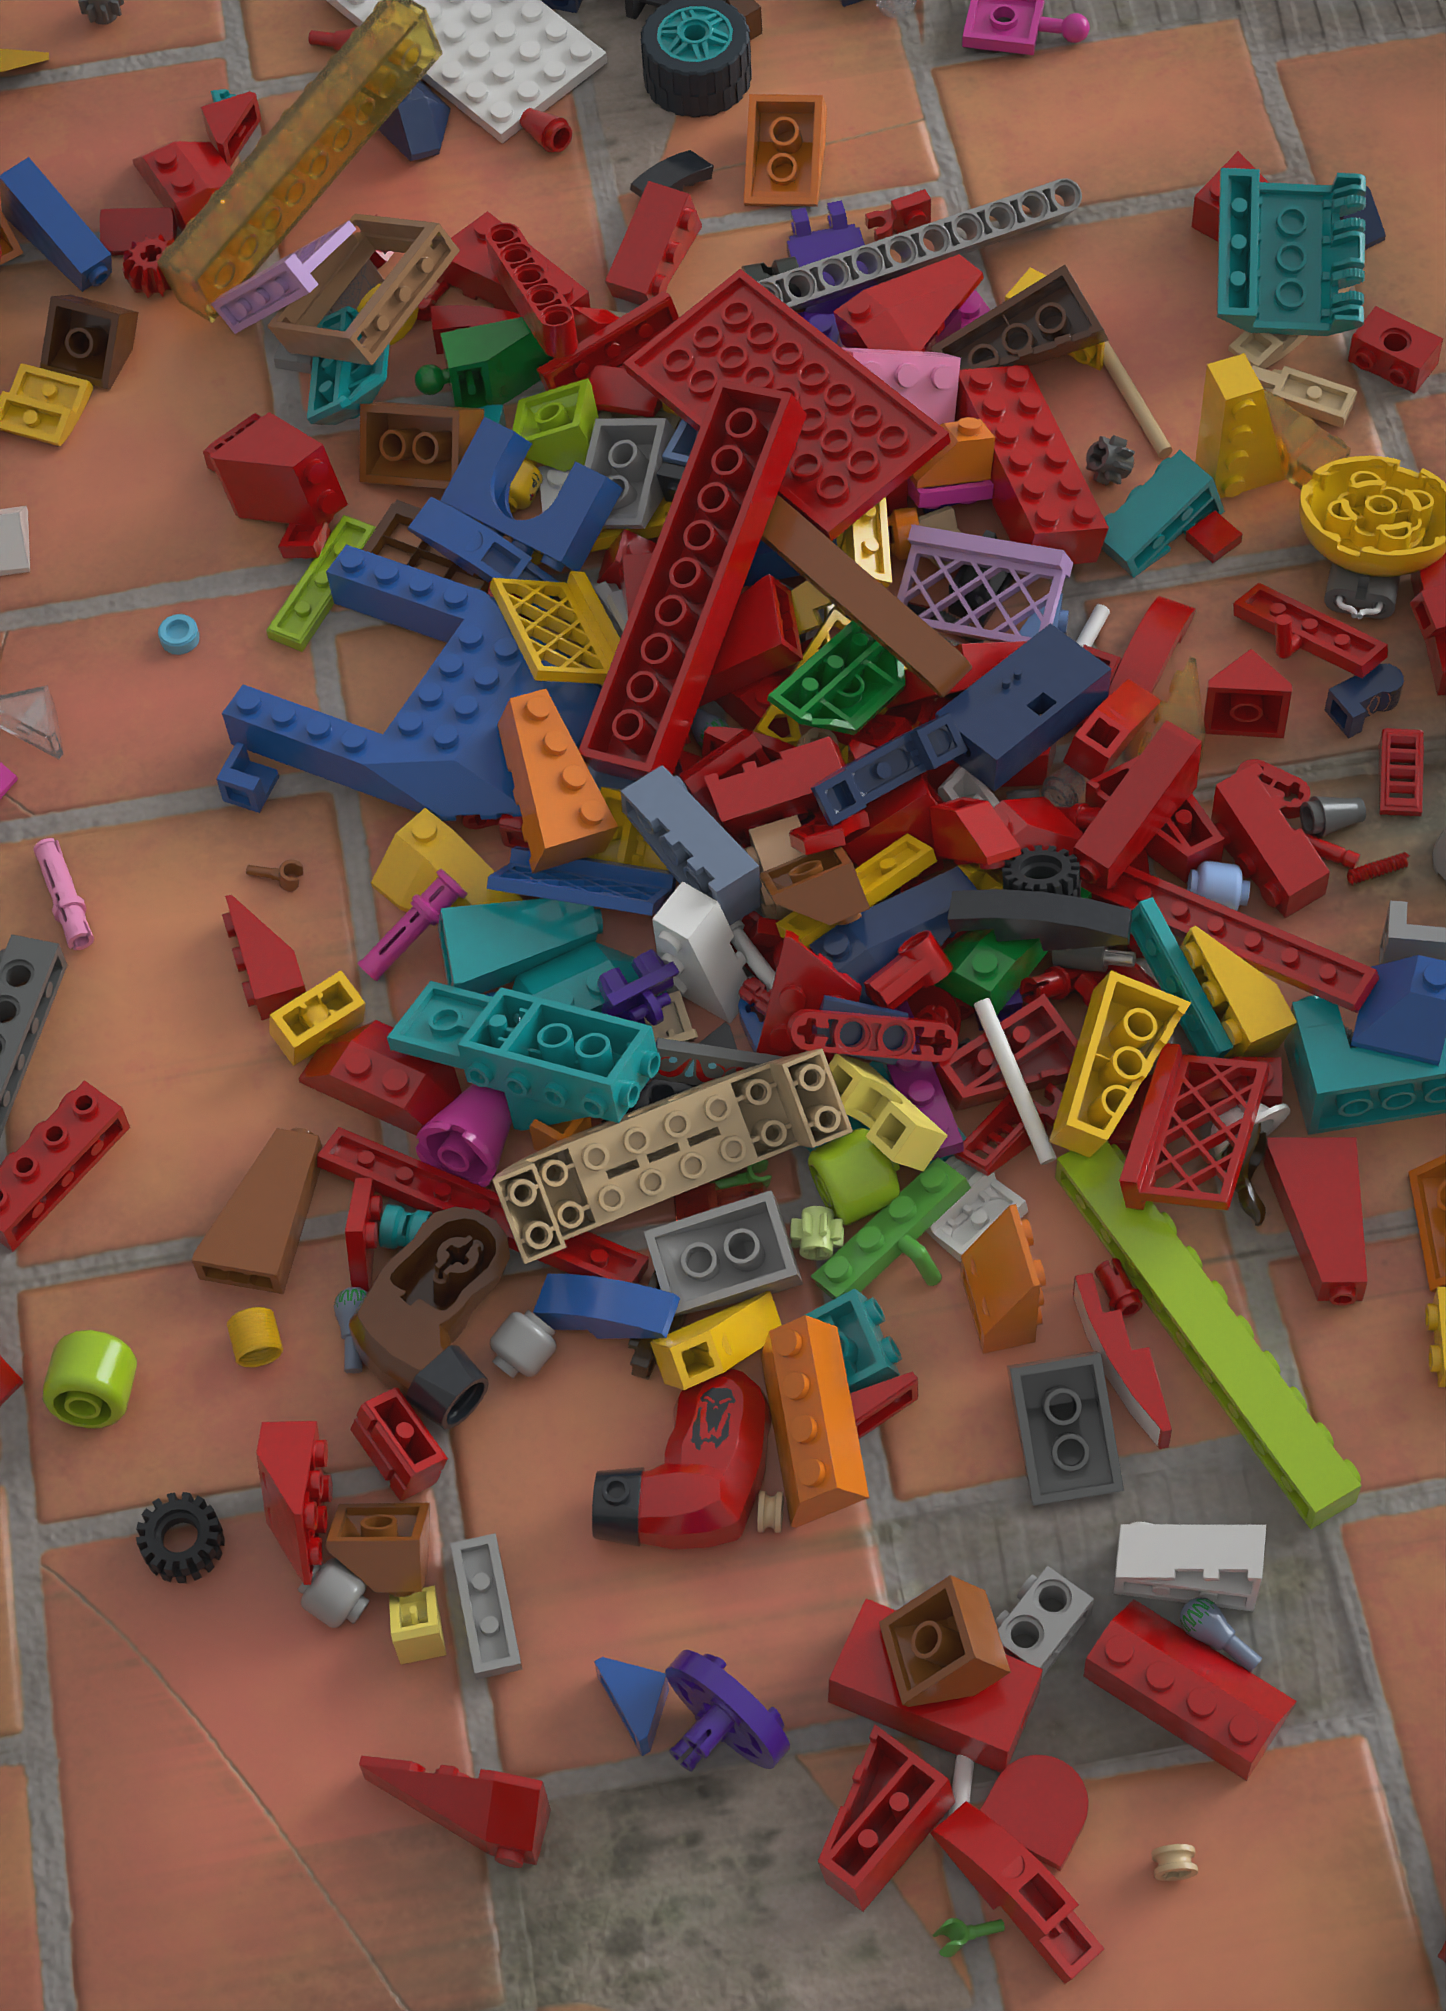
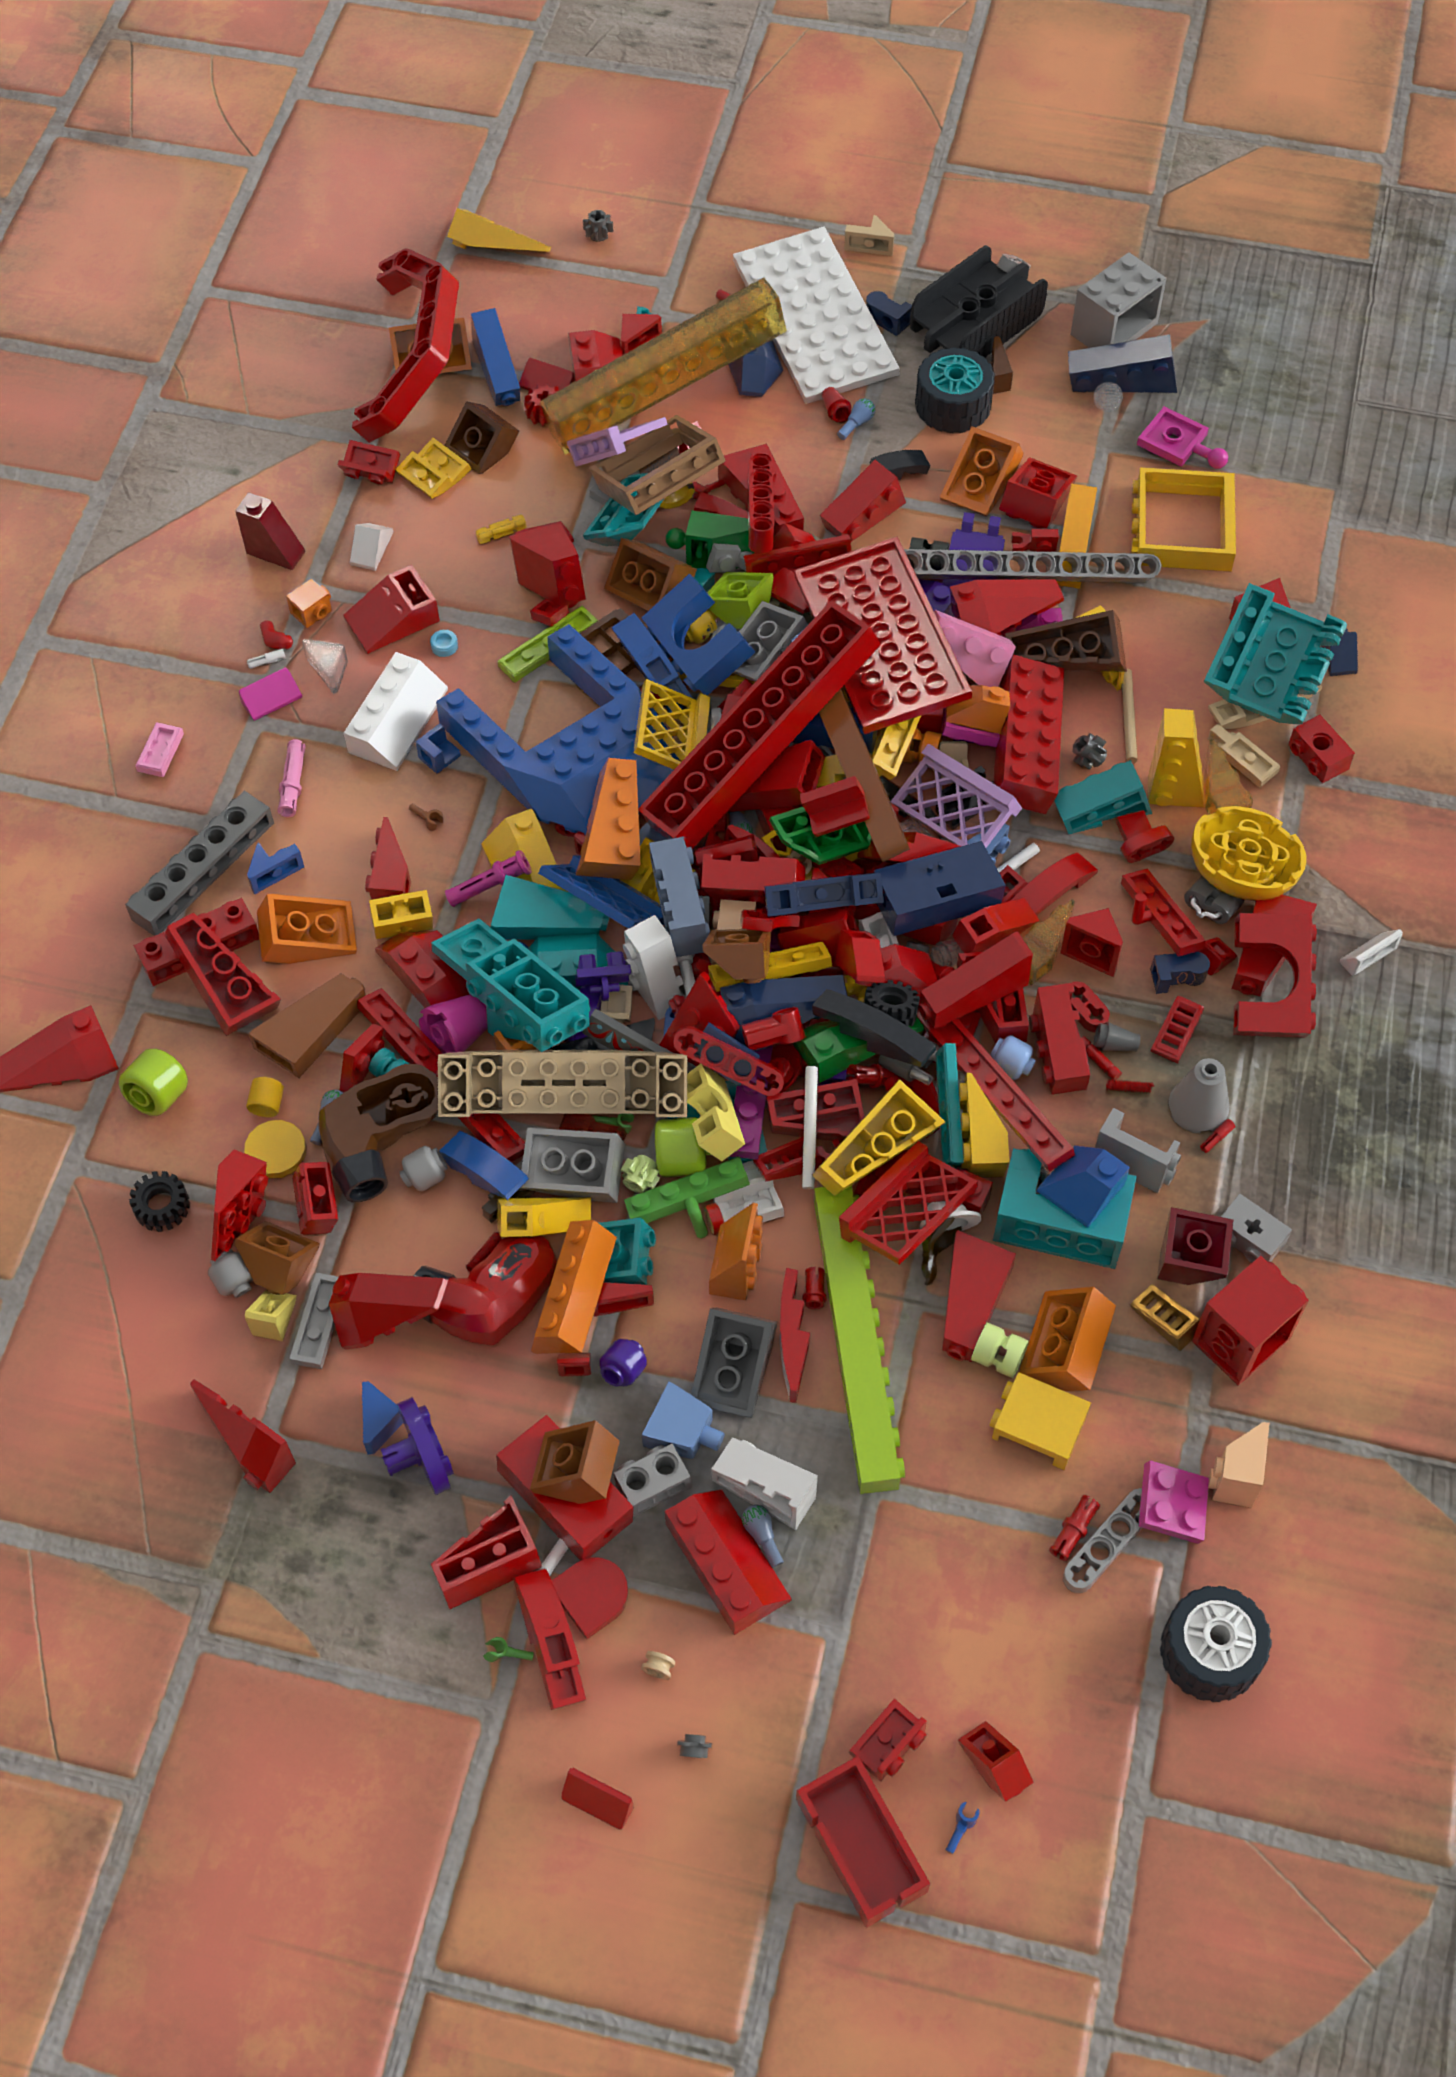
camera: 20 degrees right, 0 degrees up
tan bush [757,1491,783,1533] -> none
none -> red wedge [165,912,281,1036]
none -> yellow tile [244,1120,306,1178]
none -> blue slope [247,843,304,894]
none -> orange slope [257,893,357,964]
none -> red wedge [329,1273,448,1349]
none -> red slope [343,564,440,654]
none -> white slope [344,652,448,771]
none -> red piece [466,1232,502,1272]
none -> yellow axle [475,514,526,544]
none -> red slope [557,1353,591,1376]
none -> dark purple head [599,1339,647,1387]
none -> medium blue torso [642,1382,725,1459]
none -> dark grey plate [677,1734,712,1758]
none -> red tile [704,1202,724,1235]
none -> light grey plate [706,543,753,573]
none -> red panel [800,776,870,837]
none -> medium blue piece [837,398,876,440]
none -> yellowish green wheel [971,1322,1029,1378]
none -> red slope [999,457,1077,529]
none -> light orange slope [1057,484,1097,589]
none -> red beam [1120,825,1175,863]
none -> yellow window [1131,467,1236,572]
none -> red slope [1196,937,1237,975]

